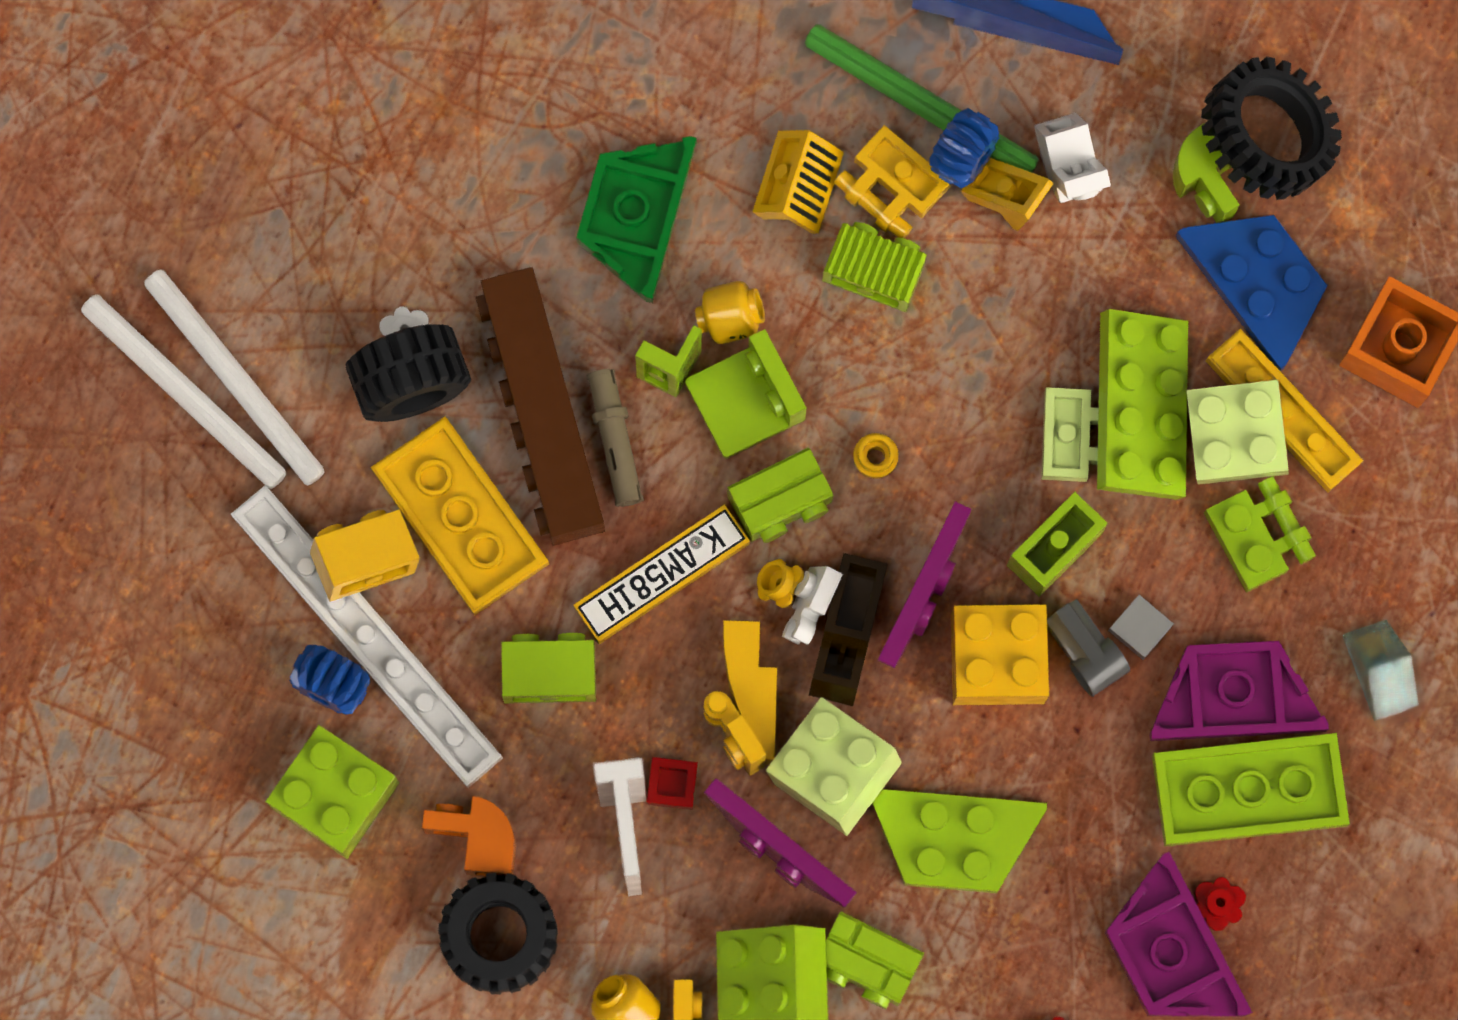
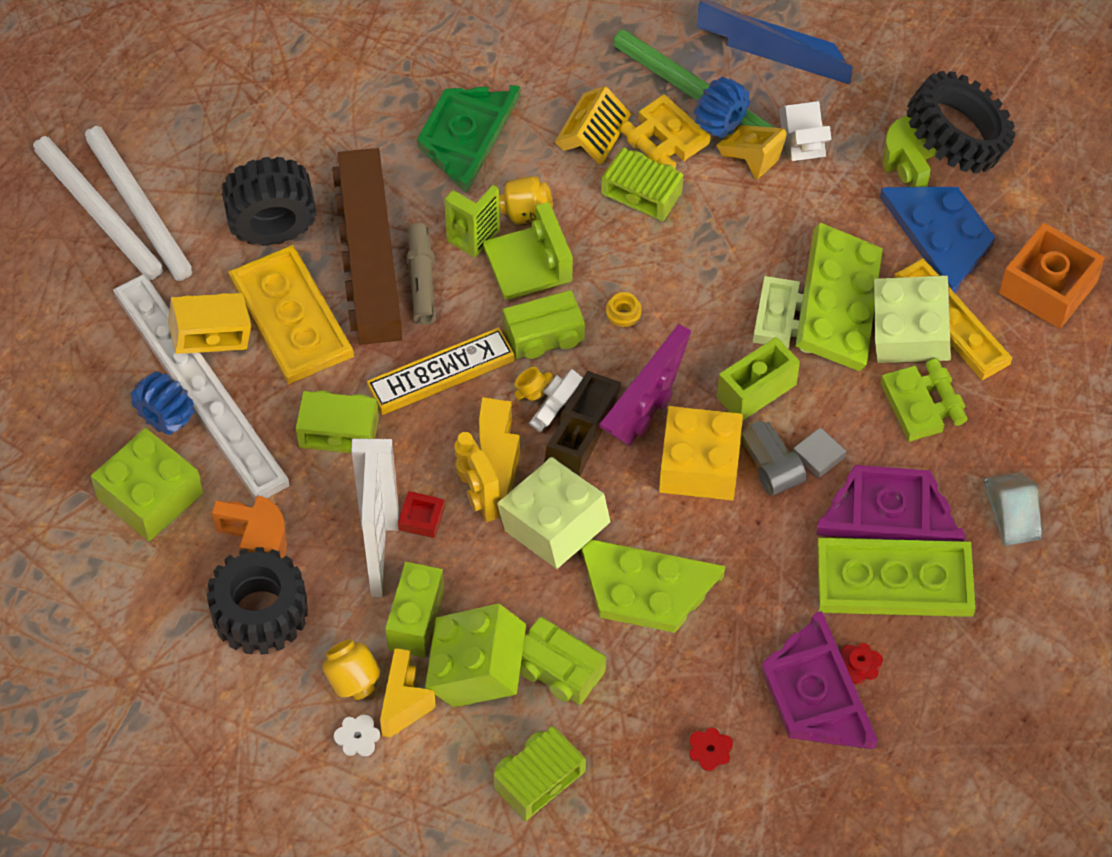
camera: 10 degrees right, 20 degrees down
magenta wing [704,778,857,908] -> none
none -> lime brick [386,562,444,658]

